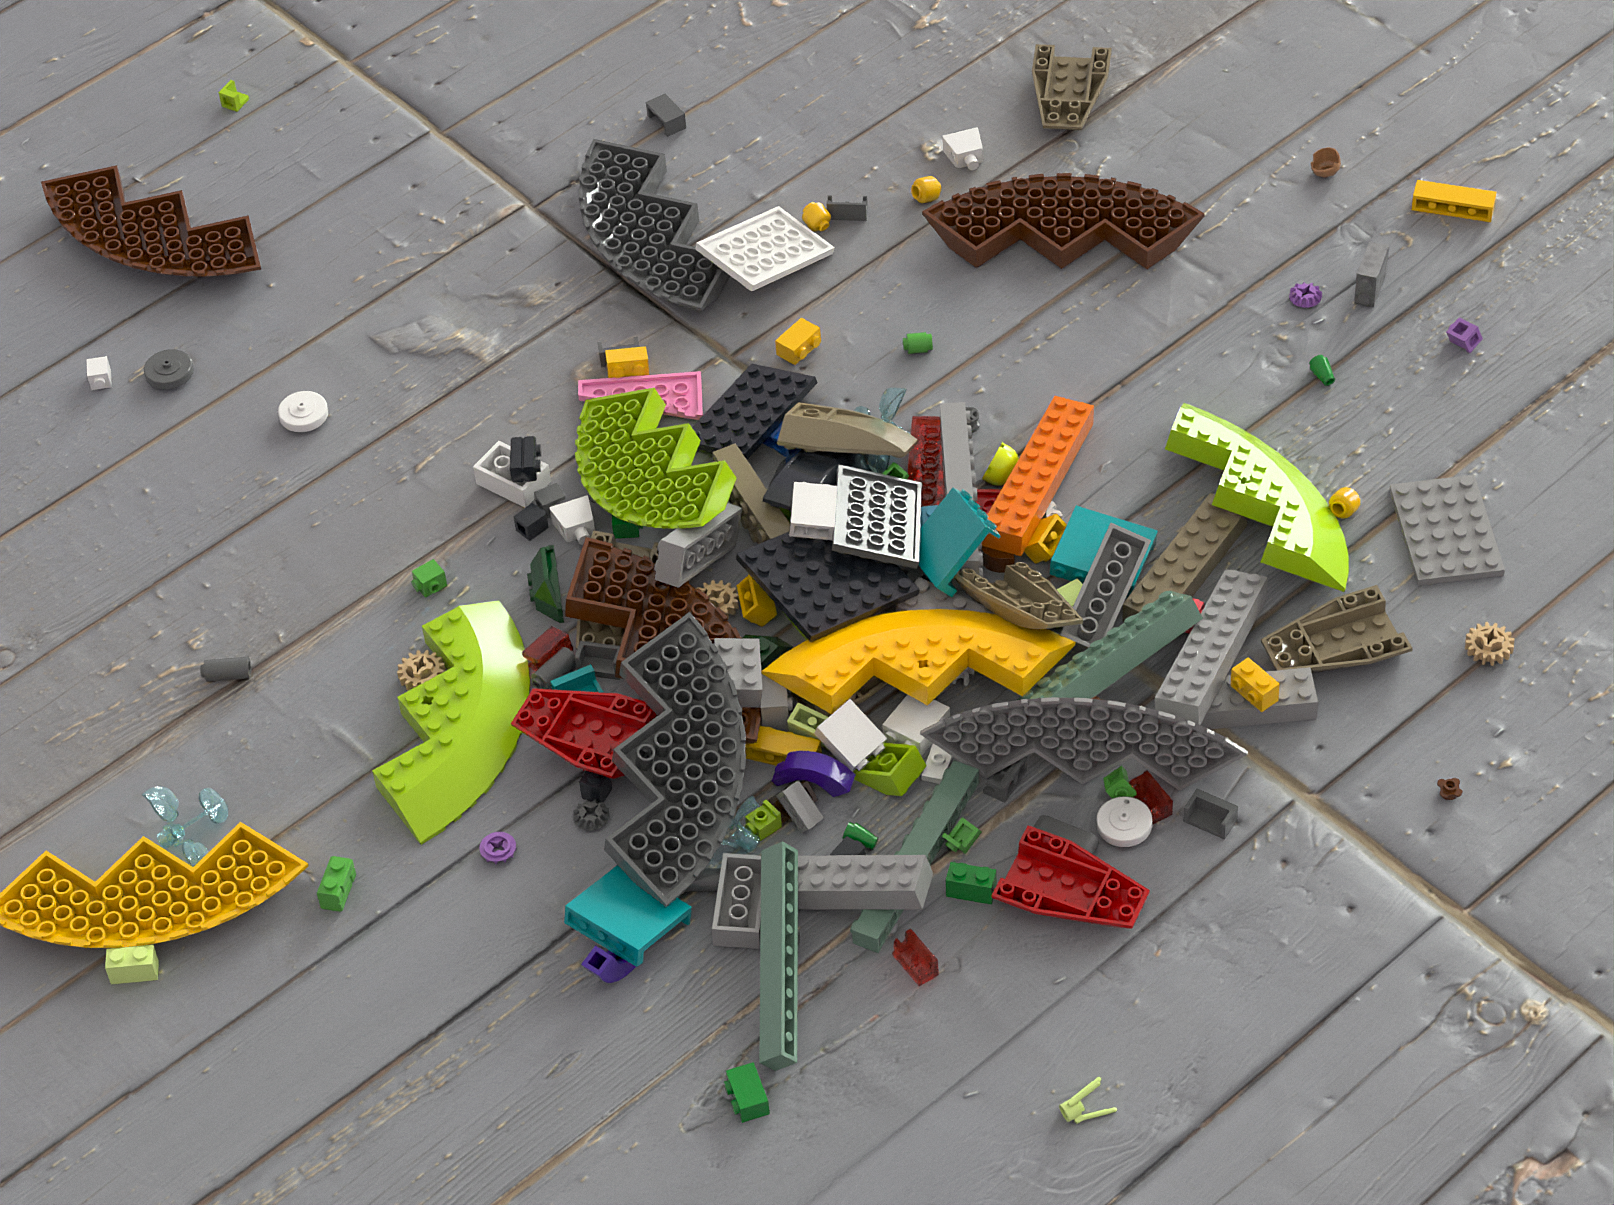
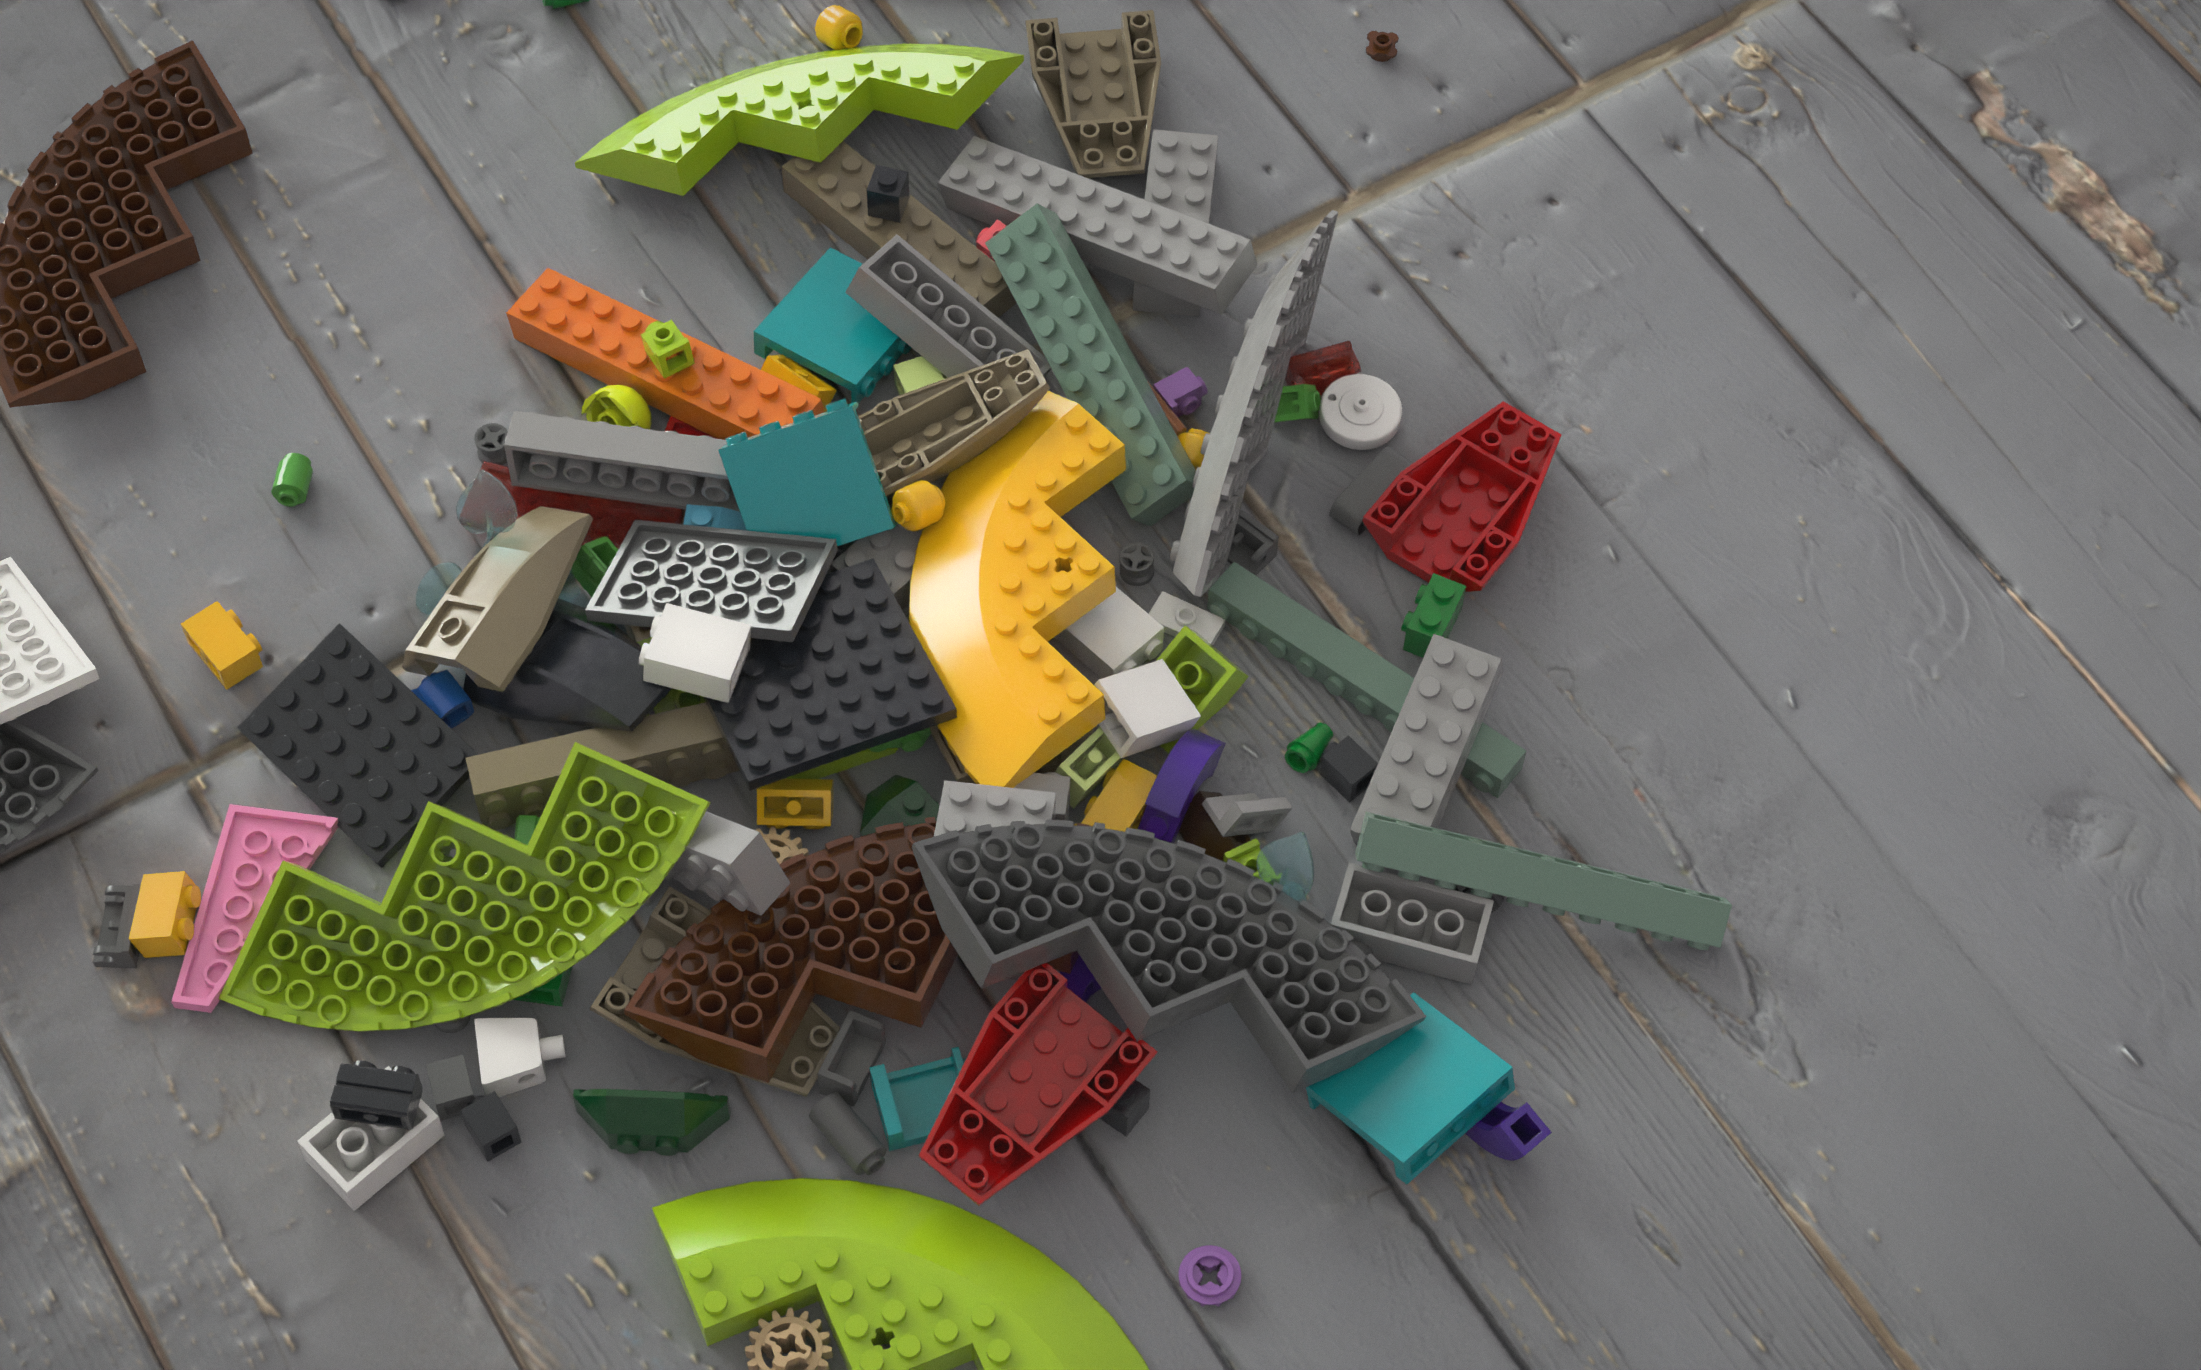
camera: 85 degrees left, 10 degrees up
bright green brick [411,559,447,598] -> none
clear red hinge [522,626,574,671] -> none
dark grey gear [573,799,610,831] -> none
green brick [723,1062,770,1123] -> none
clear red hinge [892,928,939,986] -> none
bright green bracket [942,817,982,854] -> none
yellowish green plant [1059,1077,1117,1124] -> none
dark grey panel [1183,789,1238,839] -> none
yellow brick [1230,657,1280,712] -> none
none -> lime brick [641,319,695,379]
none -> black brick [866,165,910,223]
none -> yellow head [891,480,945,532]

